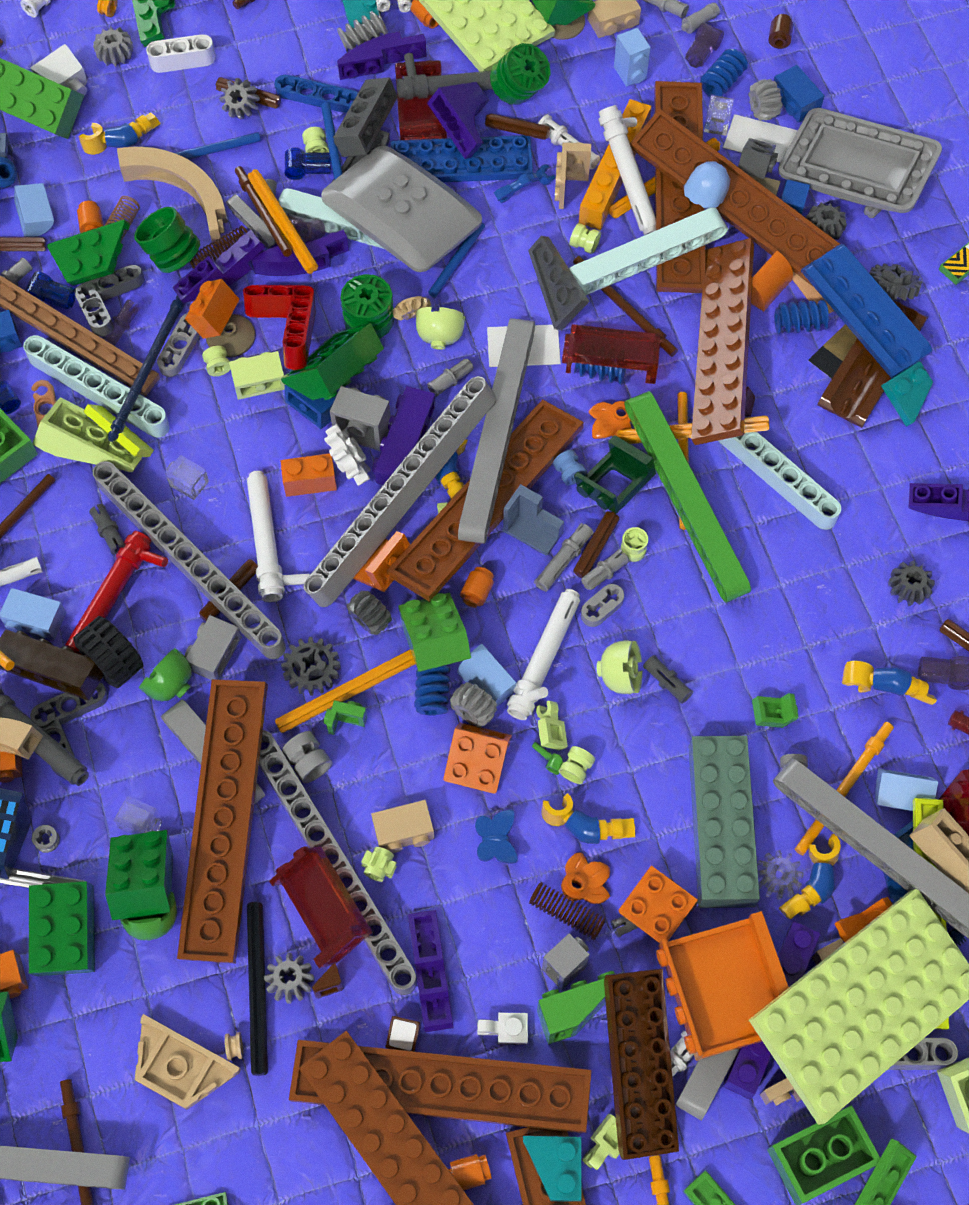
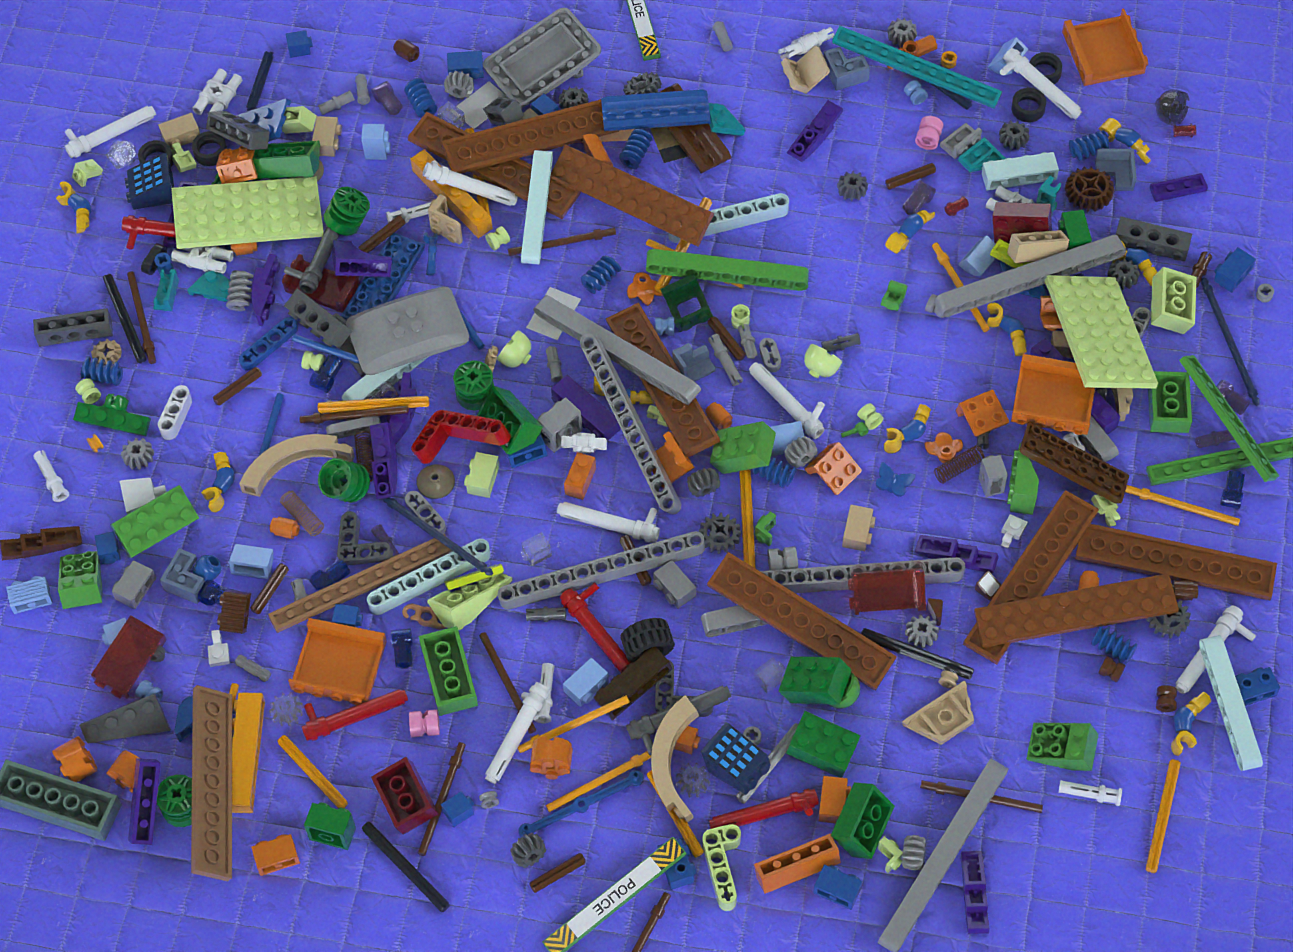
camera: 60 degrees left, 5 degrees down
green wing [47,219,130,286] -> none
bright green cylinder [139,648,192,702] -> none
orange brick [185,279,240,339] -> none
yellowish green wheel [202,346,231,376] -> none
light grey gear [219,78,260,120] -> none
yellowish green gear [361,847,397,882] -> none
teal wing [523,1136,582,1202] -> none
dark grey wing [528,236,590,330] -> none
yellowish green plate [536,701,568,750] -> none
clear red panel [562,324,661,384] -> none
light blue hair [684,161,730,208] -> none
sand green brick [688,736,760,908] -> none
clear gear [757,850,804,900] -> none

